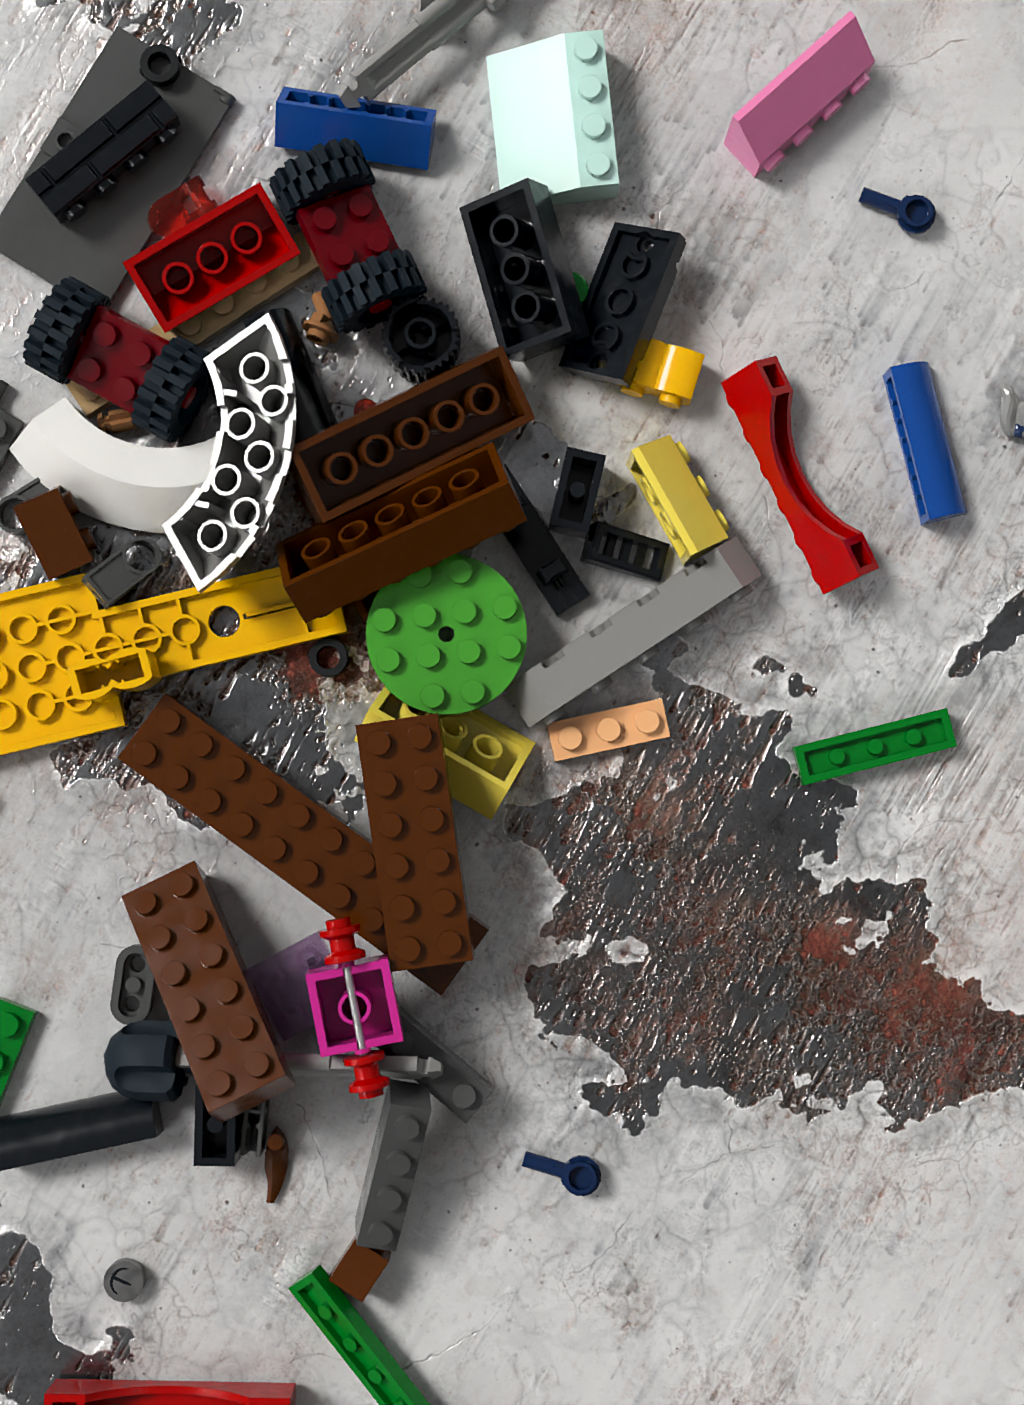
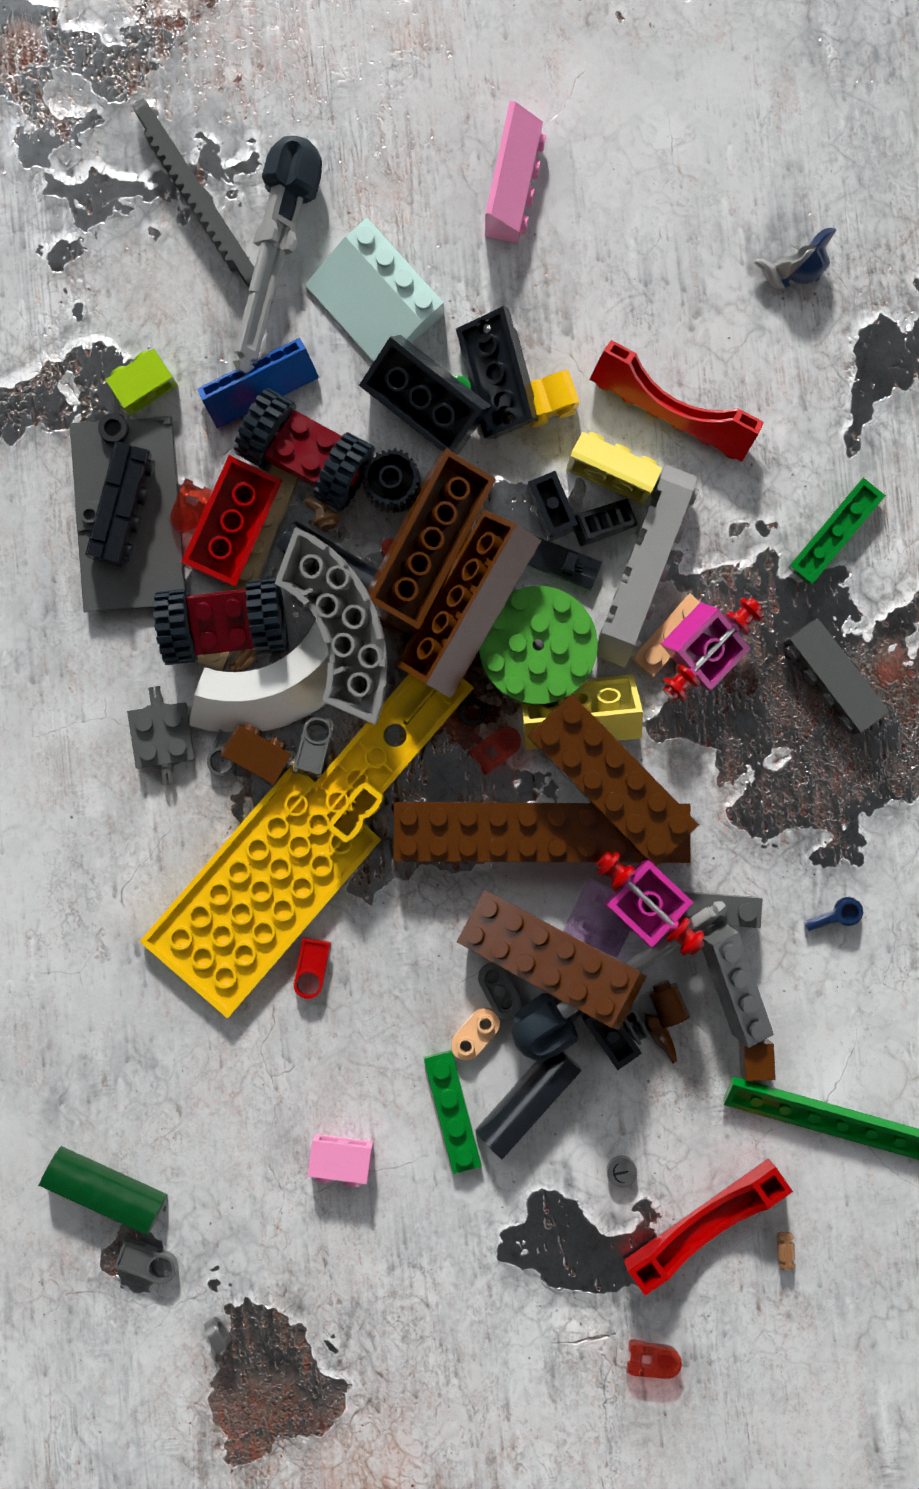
camera: 30 degrees left, 0 degrees up
dark blue plate [858,187,936,235] -> none
blue brick [883,361,967,525] -> none
none -> lime brick [105,348,178,416]
none -> light nougat plate [451,1007,500,1061]
none -> clear red plate [468,726,521,775]
none -> reddish brown brick [649,980,690,1028]
none -> dark pink brick [661,598,764,701]
none -> dark grey brick [784,618,889,734]

